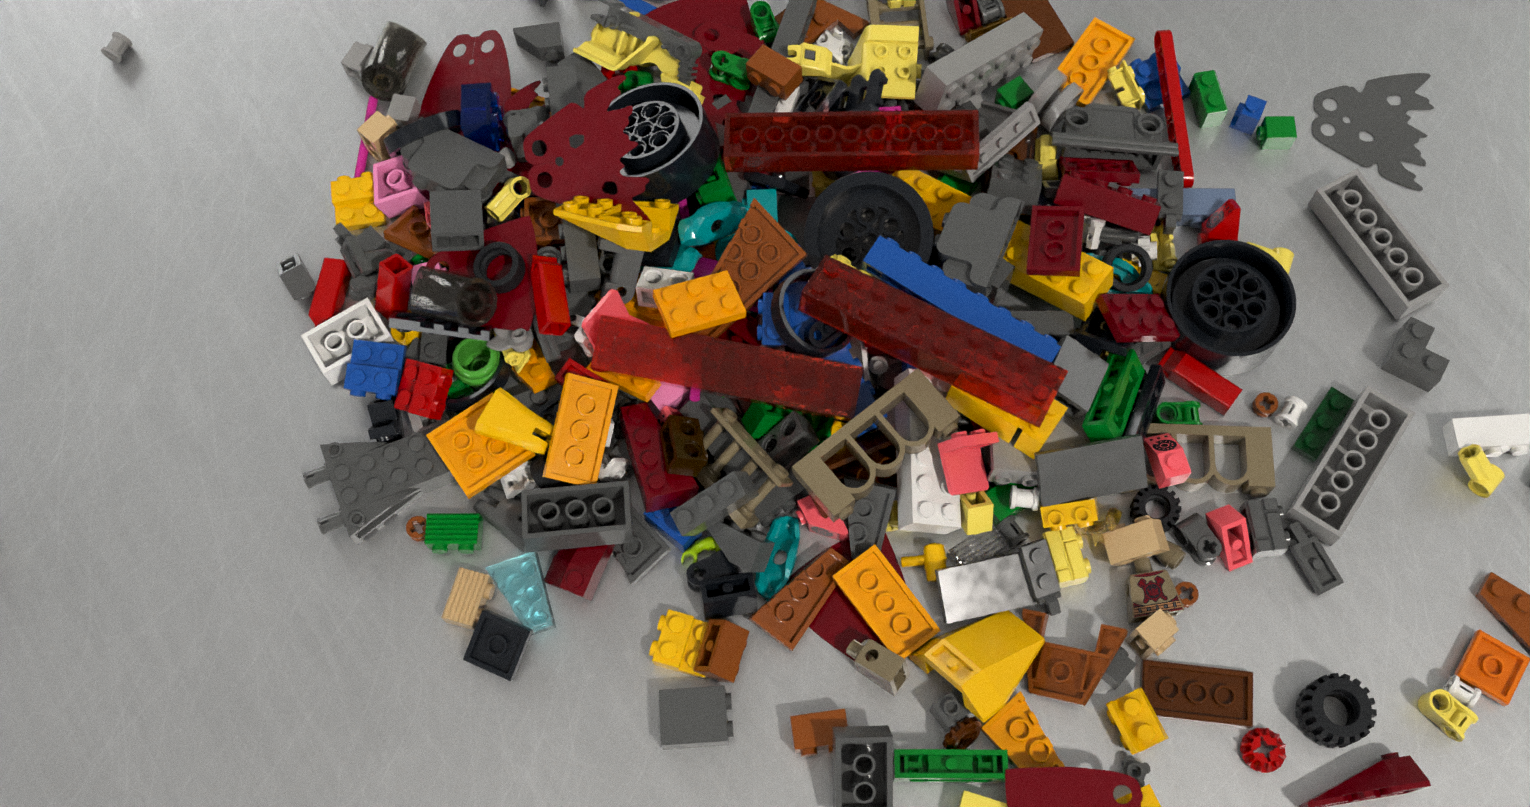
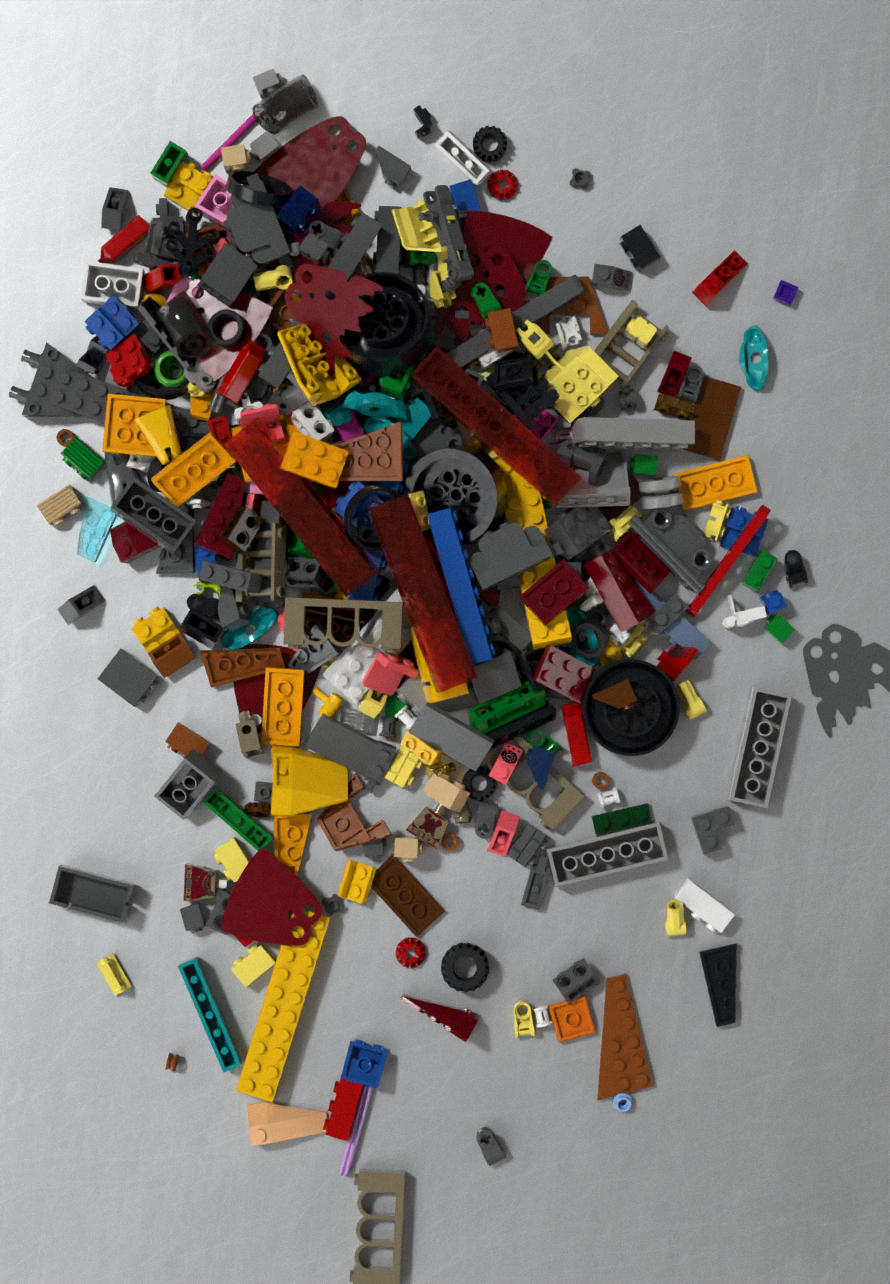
camera: 40 degrees right, 20 degrees up
black plate [463,609,534,681] -> none
none -> dark grey slope [57,585,105,625]
none -> green brick [150,141,188,187]
none -> black plant [165,208,218,277]
none -> dark blue slope [525,745,556,790]
none -> dark grey brick [552,958,601,1004]
none -> reddish brown slope [591,679,637,710]
none -> white piece [722,594,767,629]
none -> black piece [782,550,808,588]

